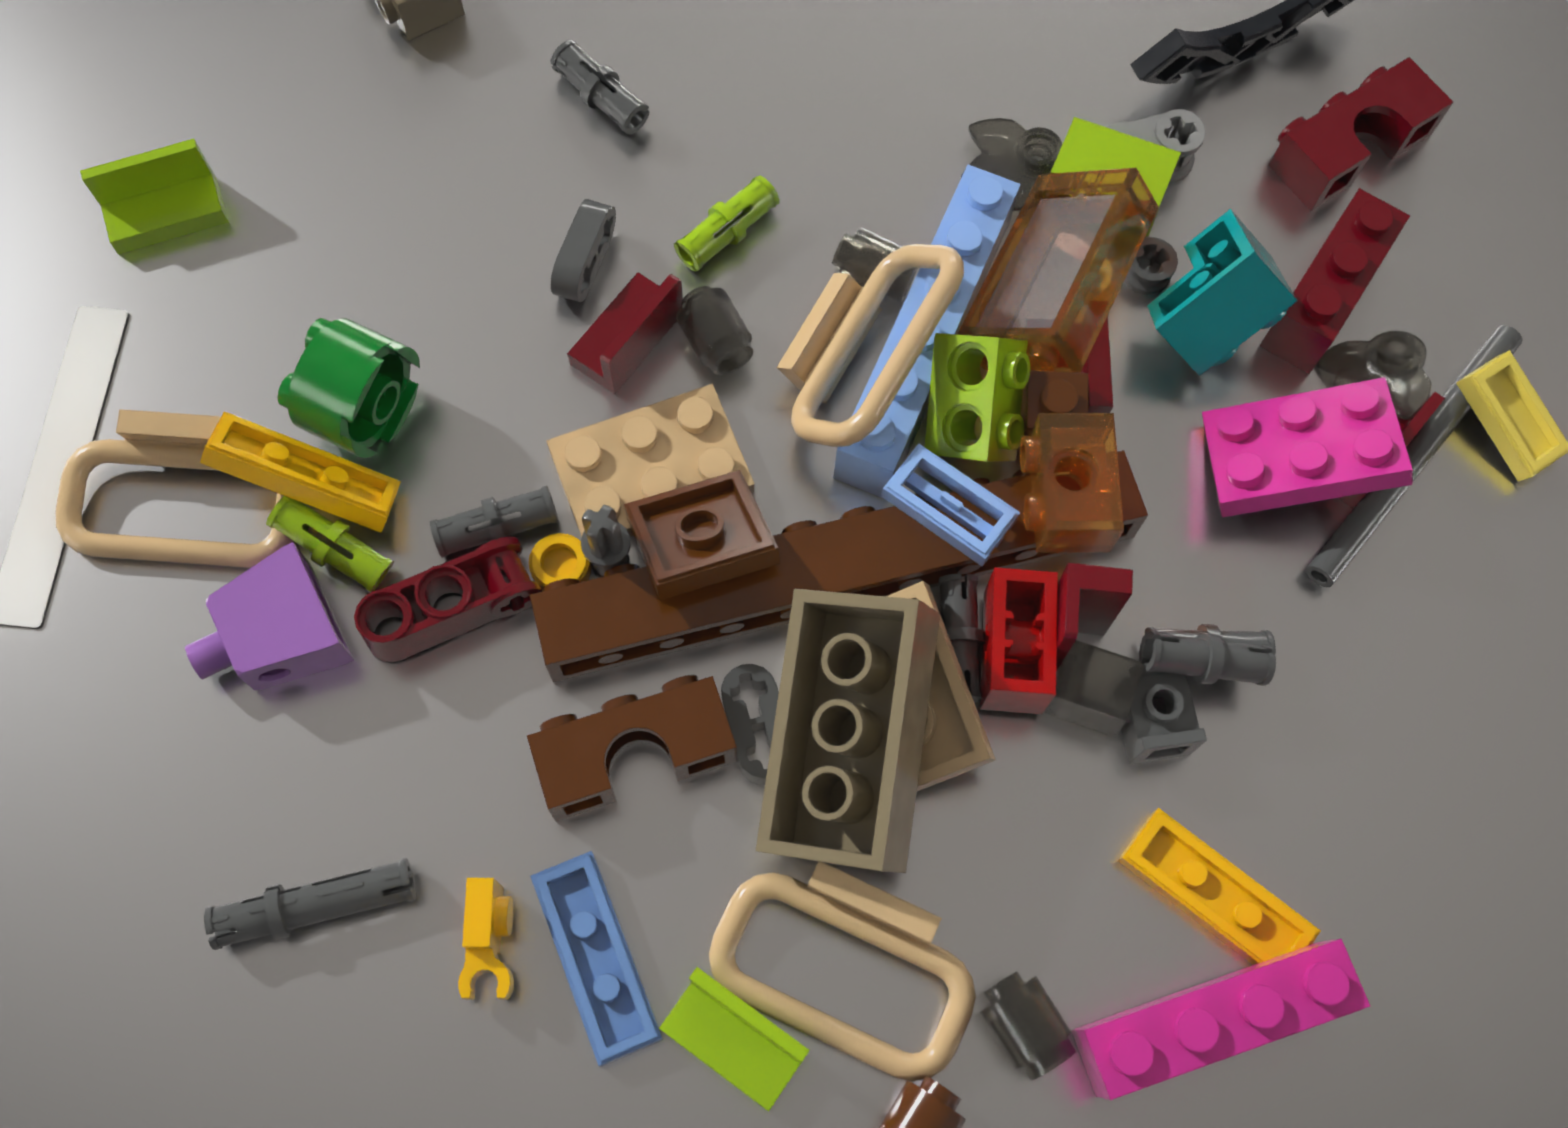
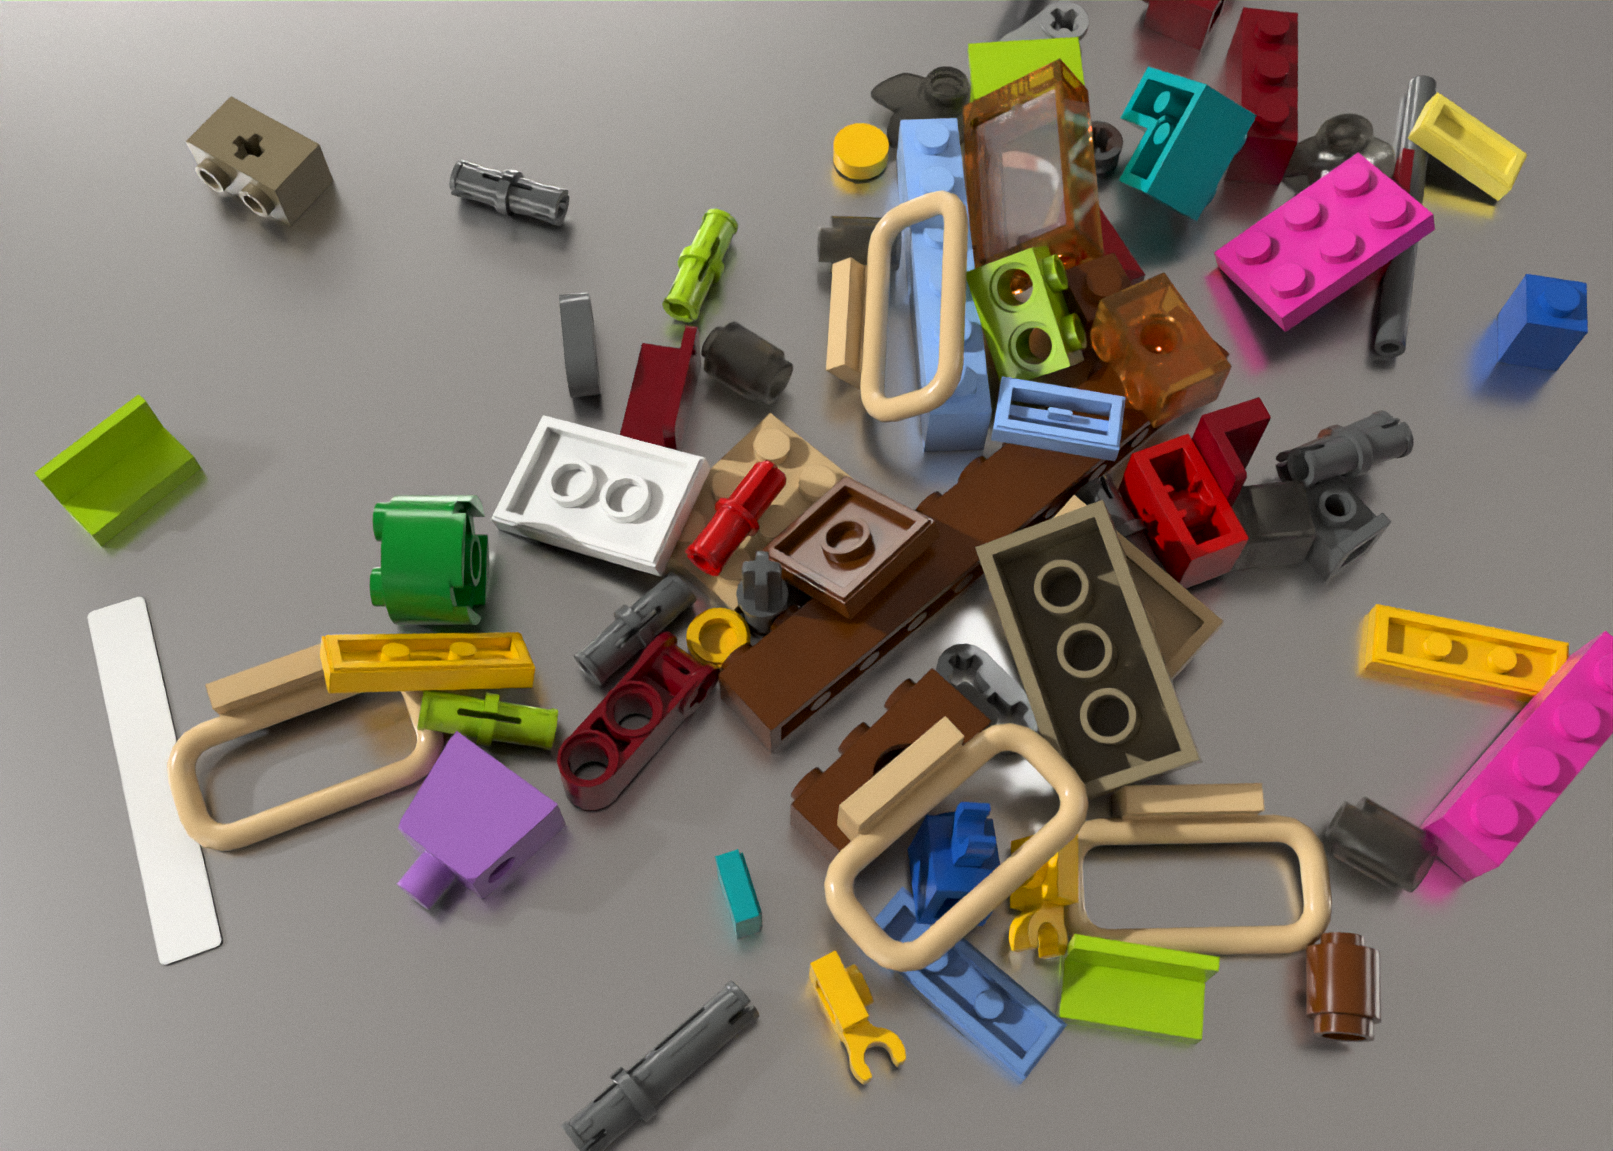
camera: 25 degrees left, 5 degrees down
none -> white tile [491,415,711,577]
none -> red axle [685,460,787,577]
none -> teal tile [715,849,763,939]
none -> tan bar [824,716,1089,972]
none -> yellow tile [833,123,889,180]
none -> blue brick [908,802,1000,926]
none -> yellow plate [1009,834,1079,959]
none -> blue brick [1498,274,1588,371]

